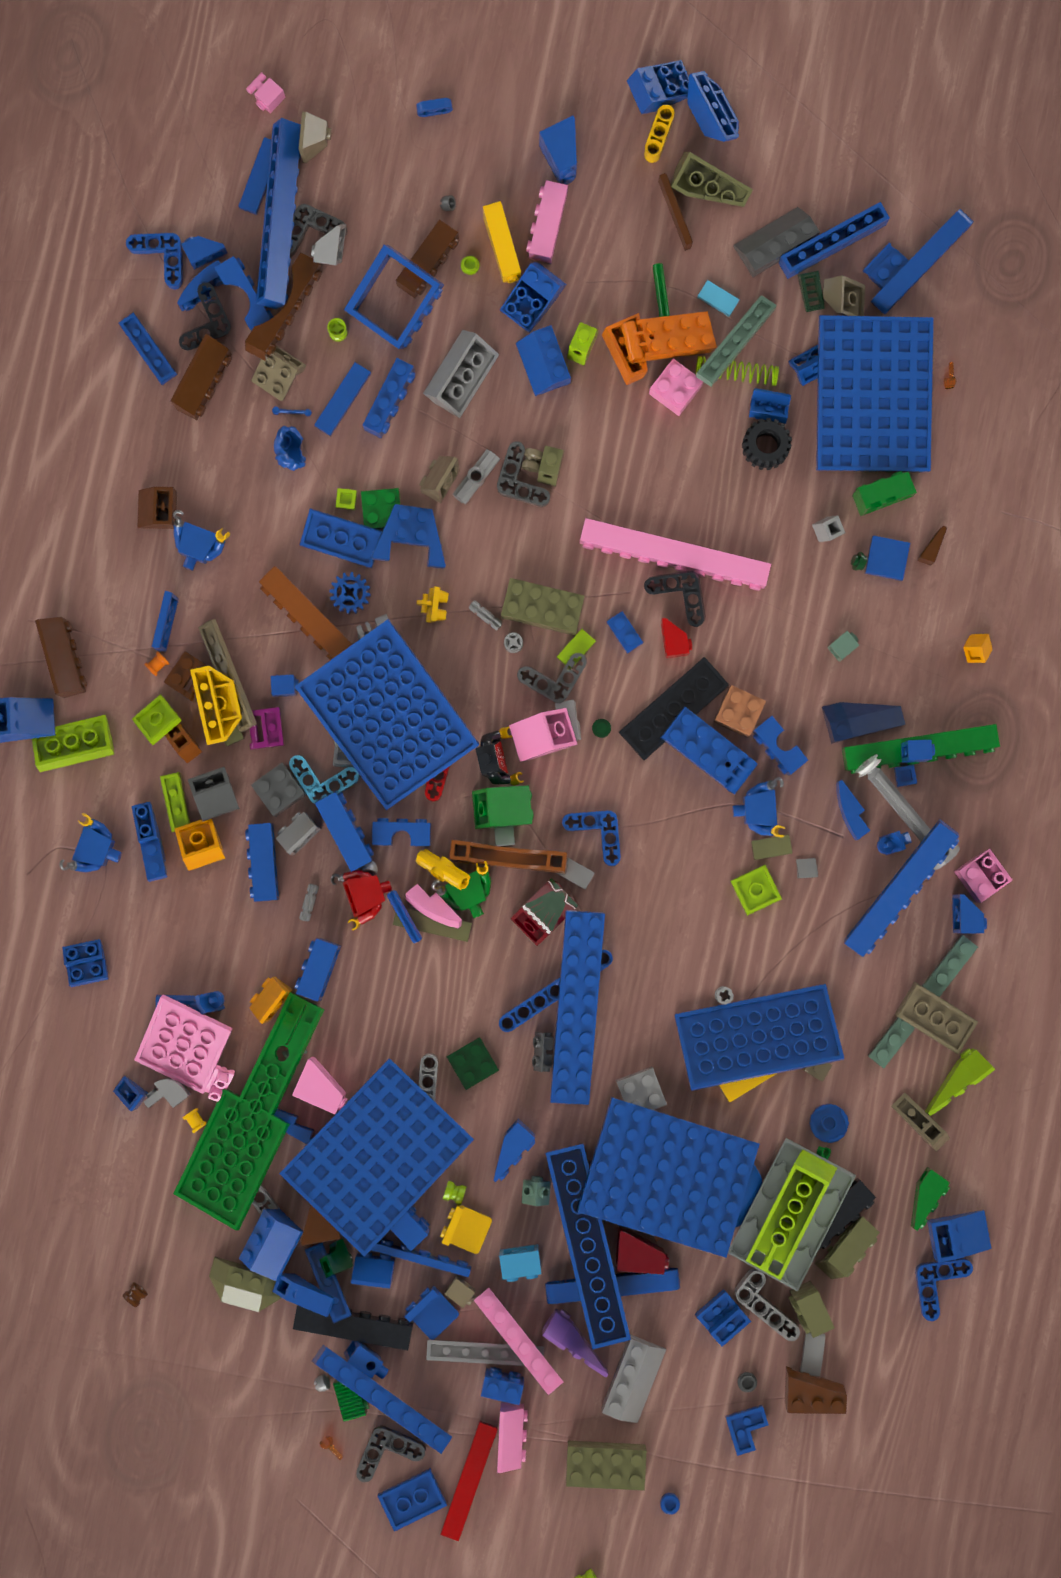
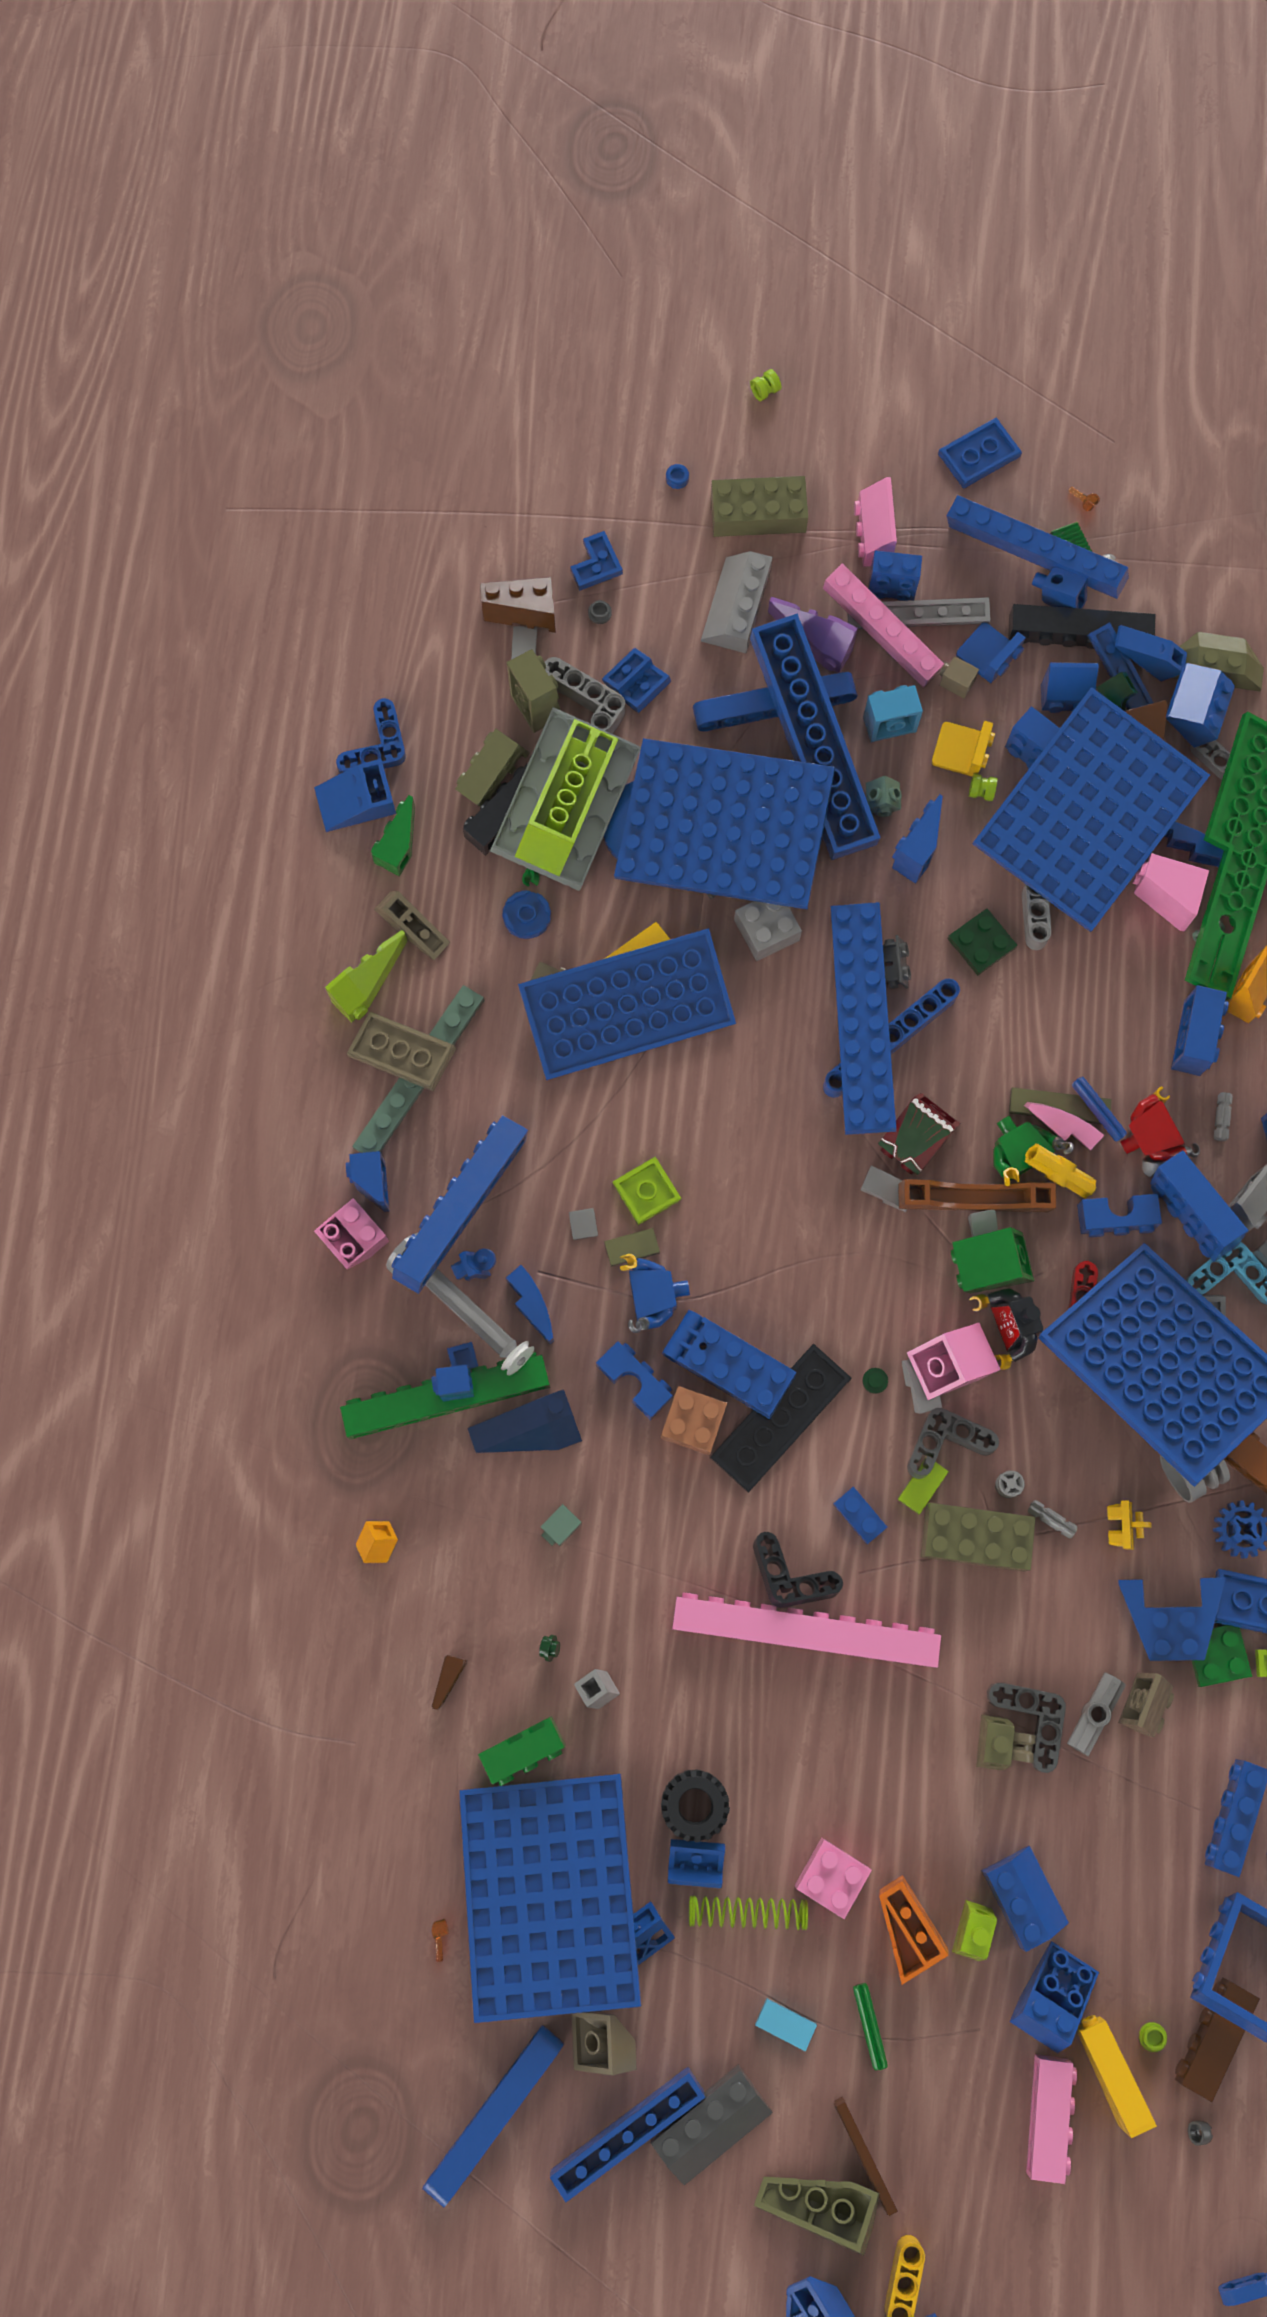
camera: 170 degrees right, 10 degrees down
dark grey beam [356,1425,426,1482] -> none
blue plate [372,1239,471,1277] -> none
light grey slope [423,330,499,418] -> none
red tile [440,1421,498,1541] -> none
blue slope [539,116,577,185] -> none
blue beam [562,811,621,866] -> none
dark red slope [616,1225,669,1275] -> none
orange hinge [621,311,717,363] -> none
red slope [661,618,692,658] -> none
sand green plate [696,295,777,387] -> none
light grey bush [715,986,734,1004] -> none
clear green slope [798,271,825,312] -> none
blue plate [862,242,909,289] -> none
blue tile [865,536,910,581] -> none

